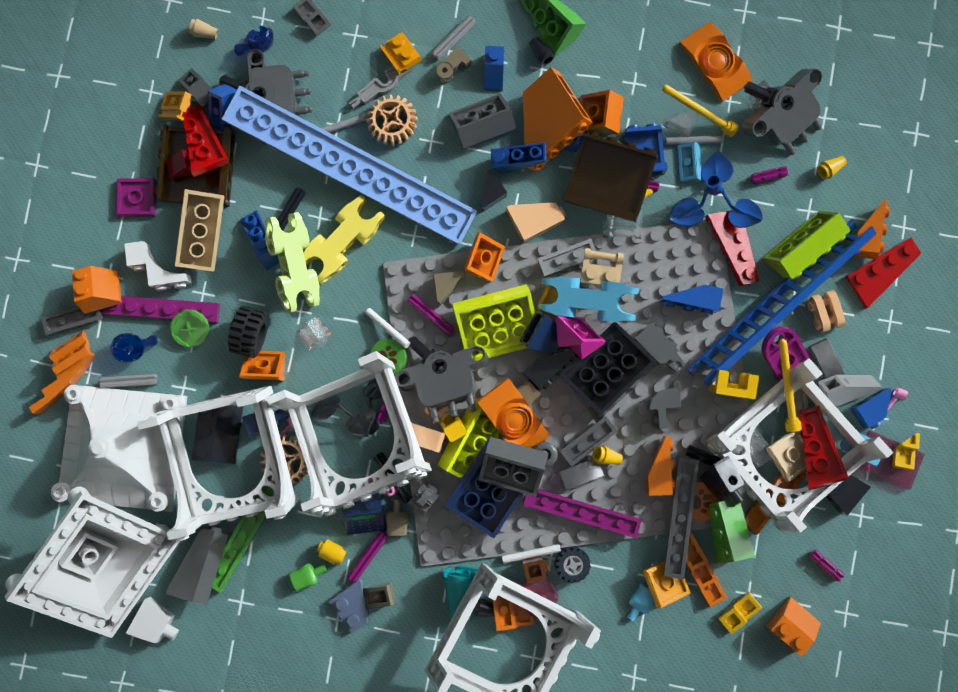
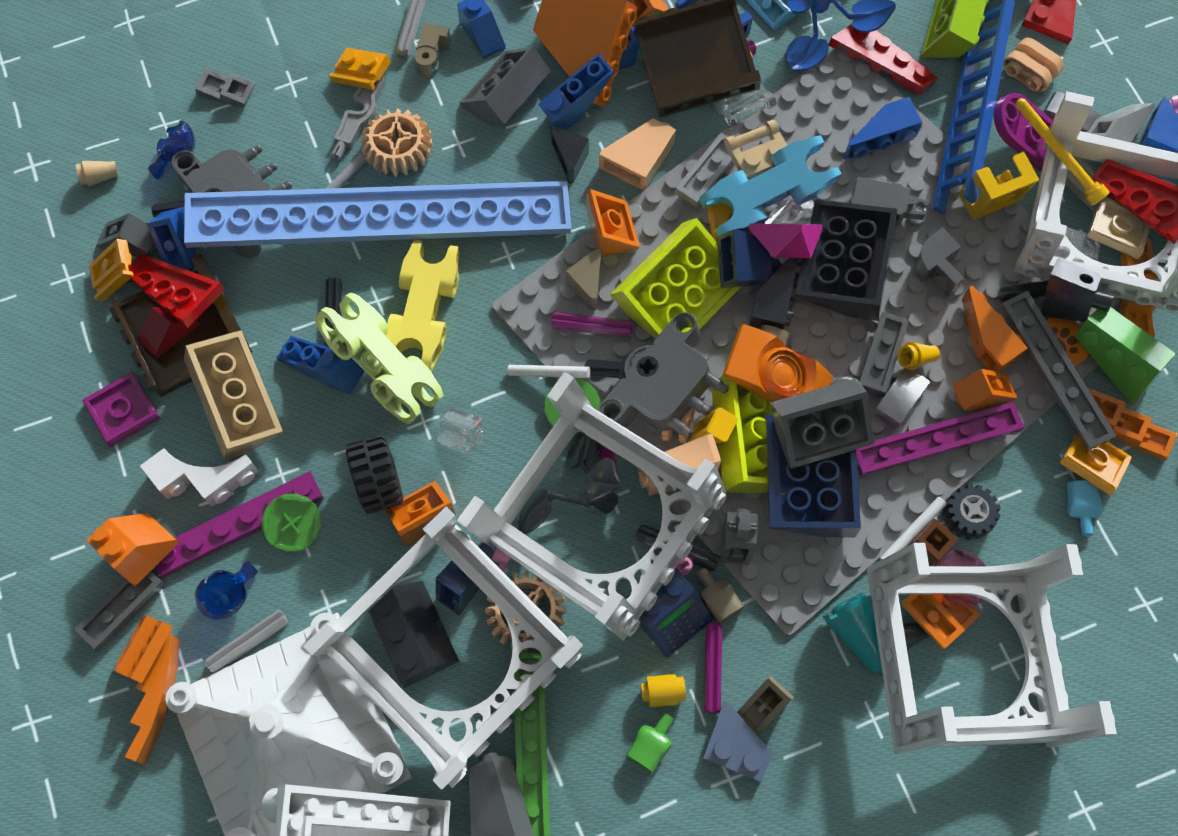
camera: 35 degrees left, 15 degrees down
none -> orange slope [952,369,1017,412]

